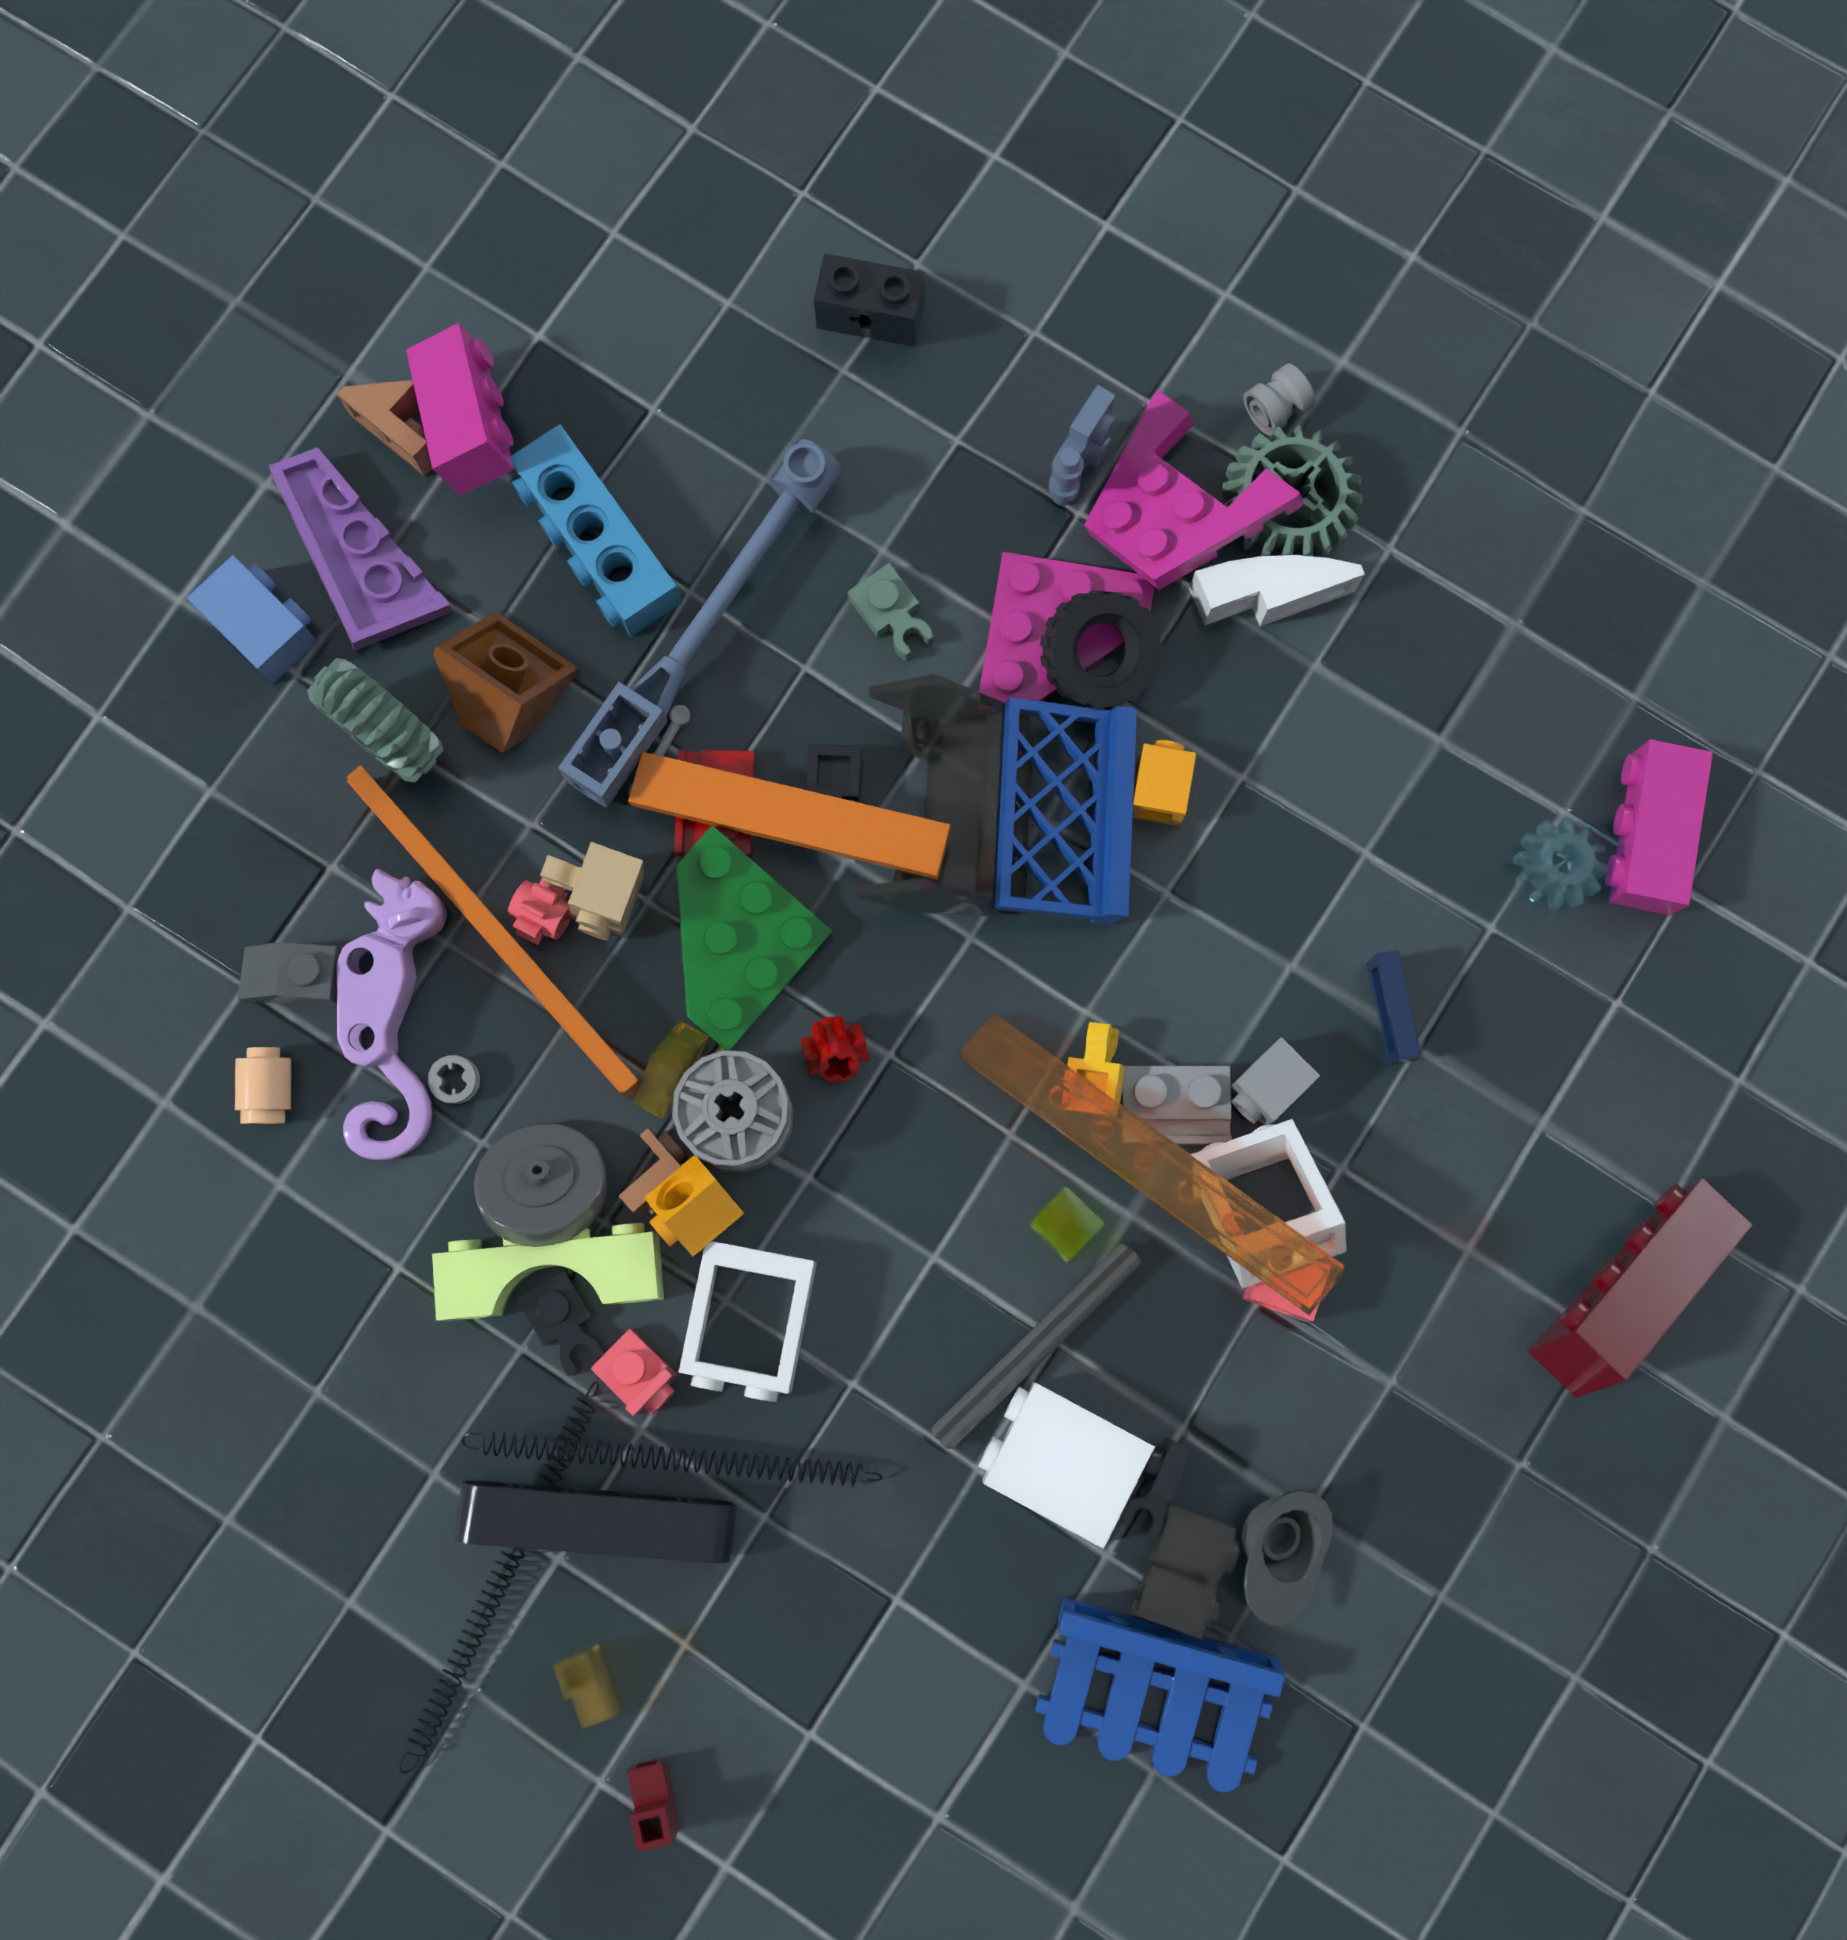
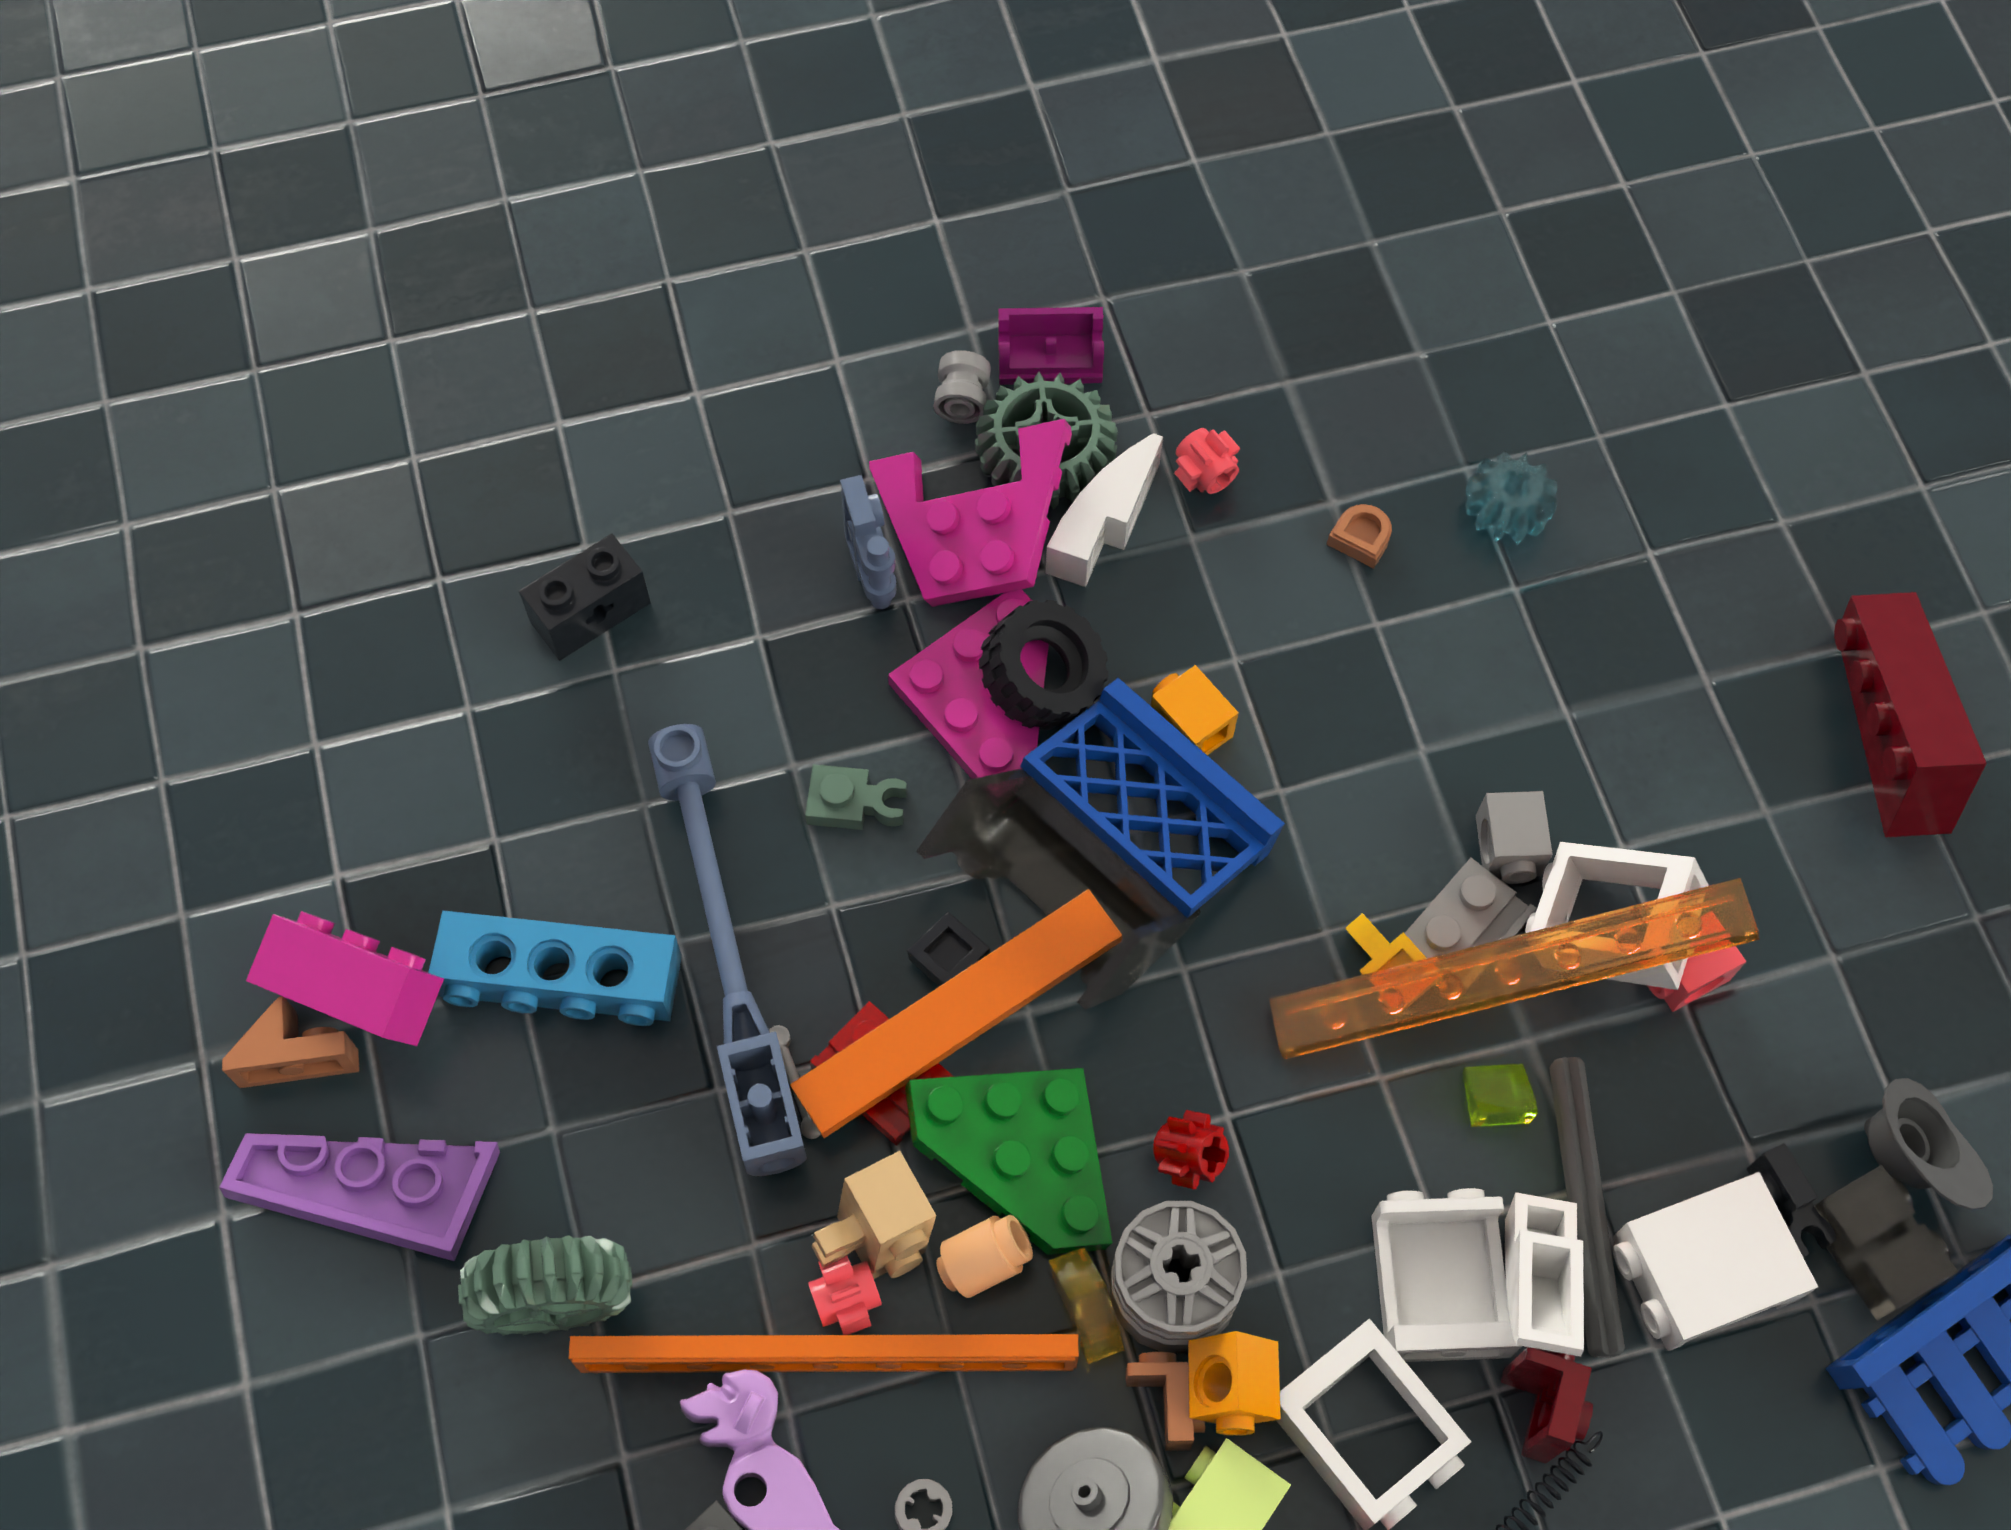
camera: 50 degrees left, 15 degrees down
medium blue piece [187,555,318,684] -> none
dark orange slope [433,611,579,753] -> none
dark blue tile [1367,950,1421,1066] -> none
dark pink brick [1605,739,1713,916] -> none
none -> light nougat brick [936,1215,1033,1298]
none -> magenta hinge [998,307,1104,385]
none -> coral gear [1174,428,1240,494]
none -> nougat tile [1326,504,1392,569]
none -> white panel [1371,1188,1522,1362]
none -> dark red bracket [1501,1347,1593,1464]
none -> white slope [1505,1193,1584,1357]

